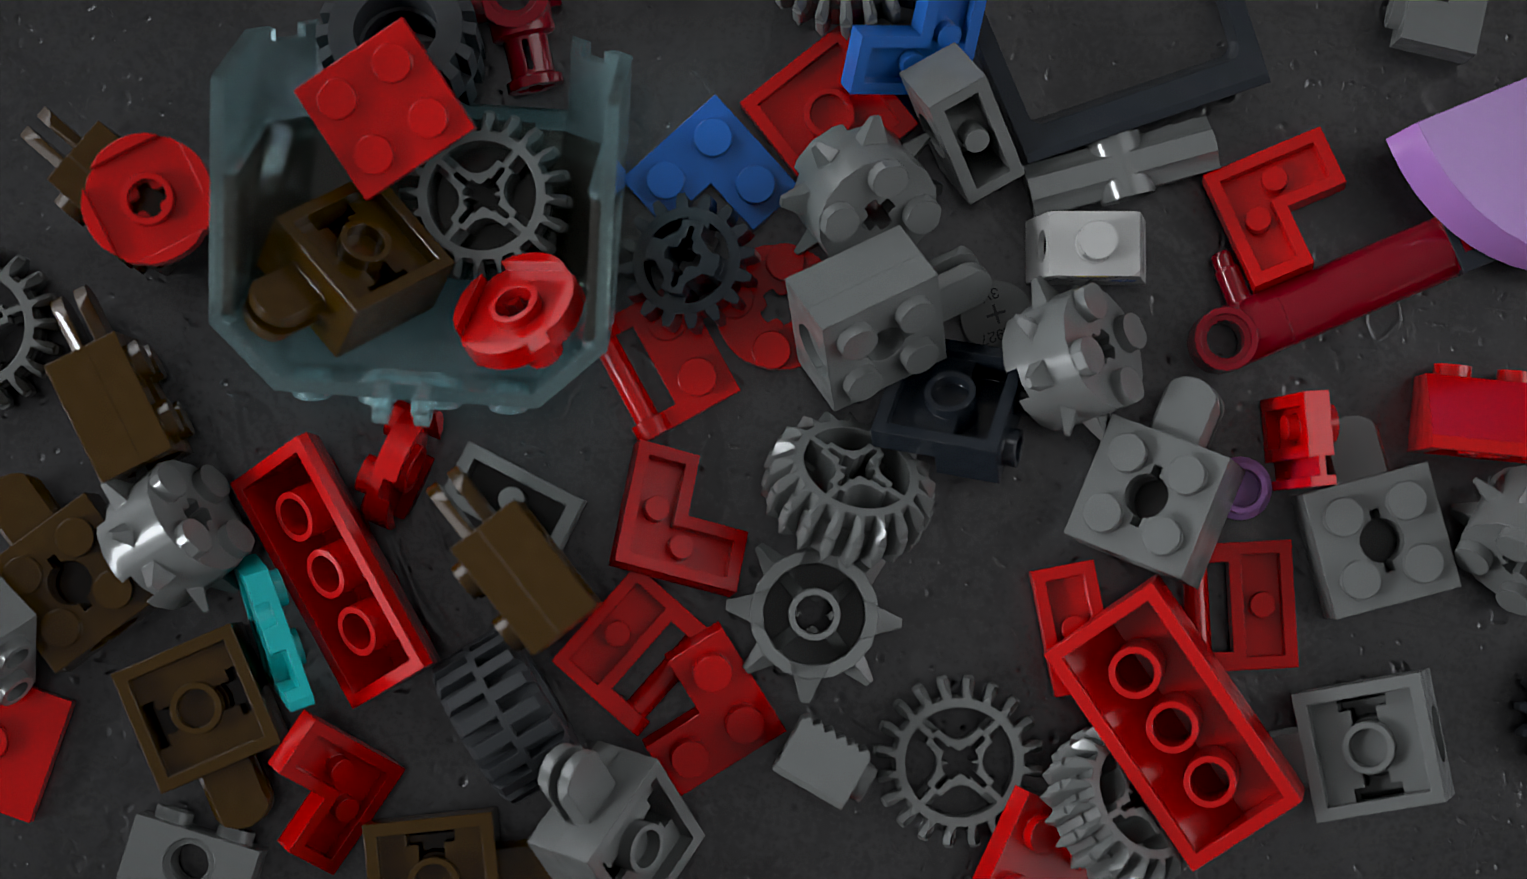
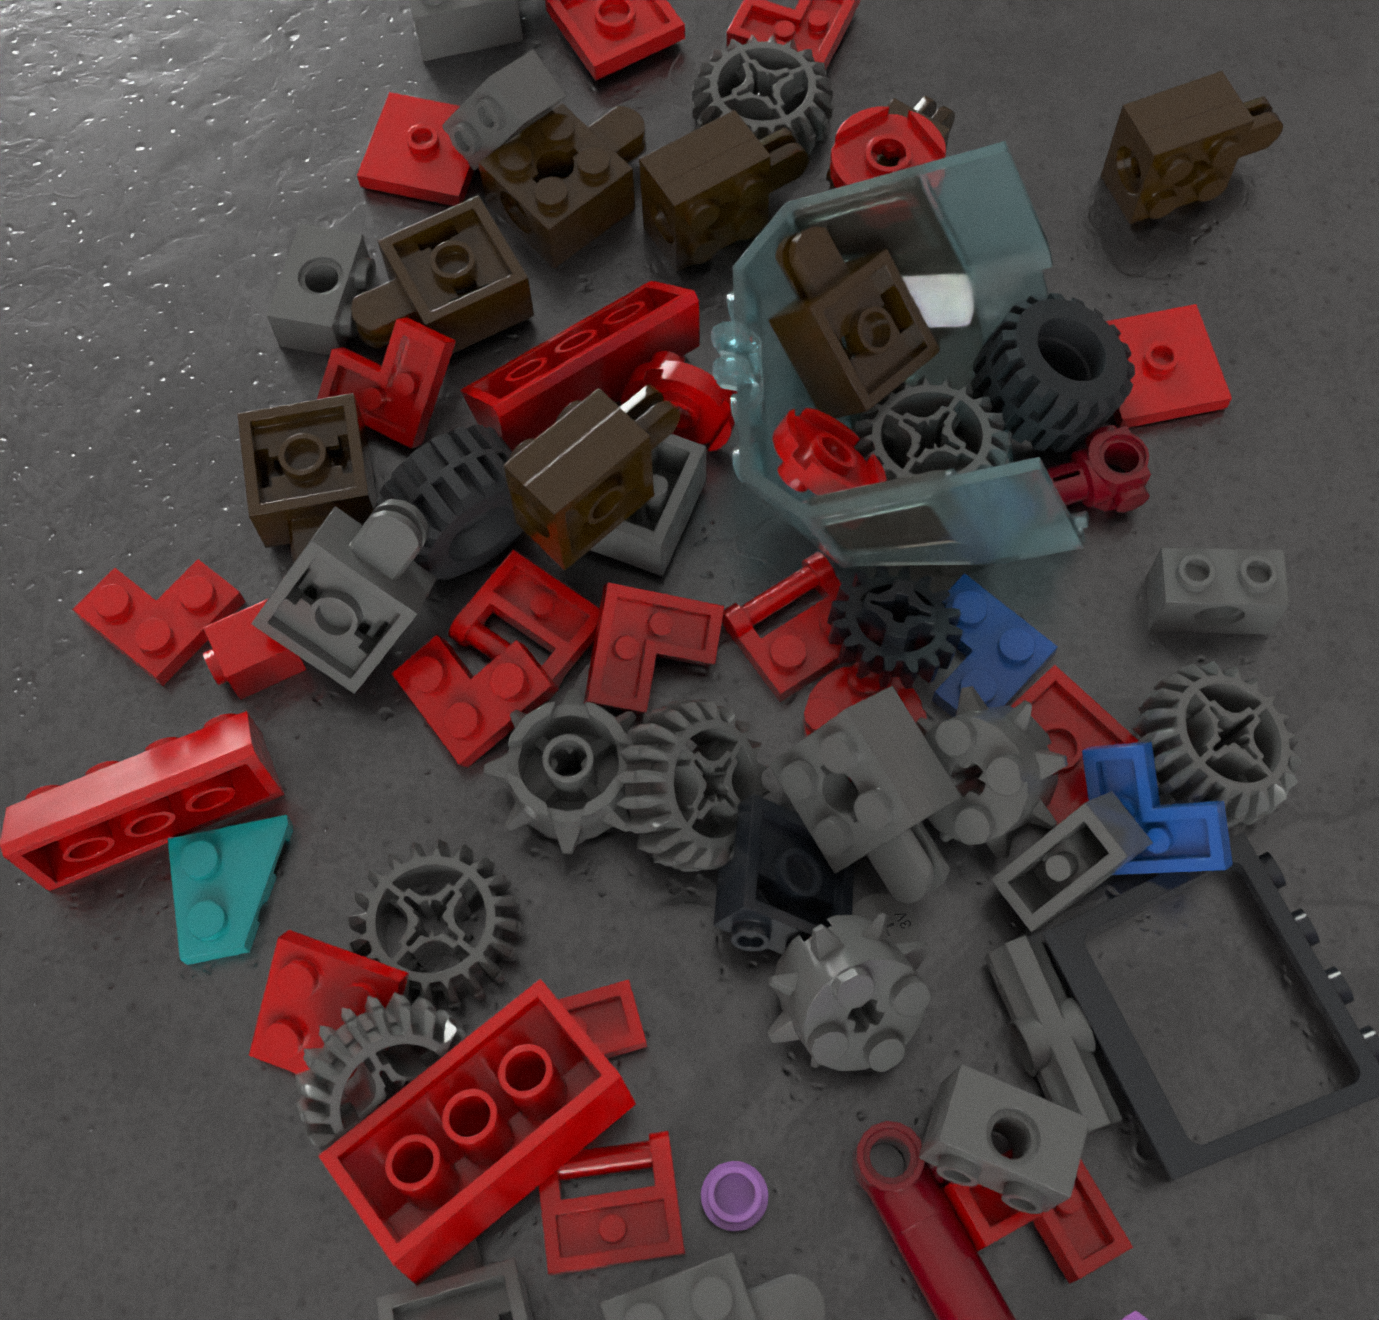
camera: 85 degrees right, 20 degrees down
dark grey brick [97,459,255,614] -> none
teal wing [233,553,315,712] -> none
red plate [293,17,477,200] -> none
dark grey brick [773,712,878,810] -> none
light grey torso [1025,211,1146,285] -> none
dark grey brick [1064,376,1246,590] -> none
red plate [1260,390,1340,491] -> none
none -> dark grey brick [918,1064,1090,1214]

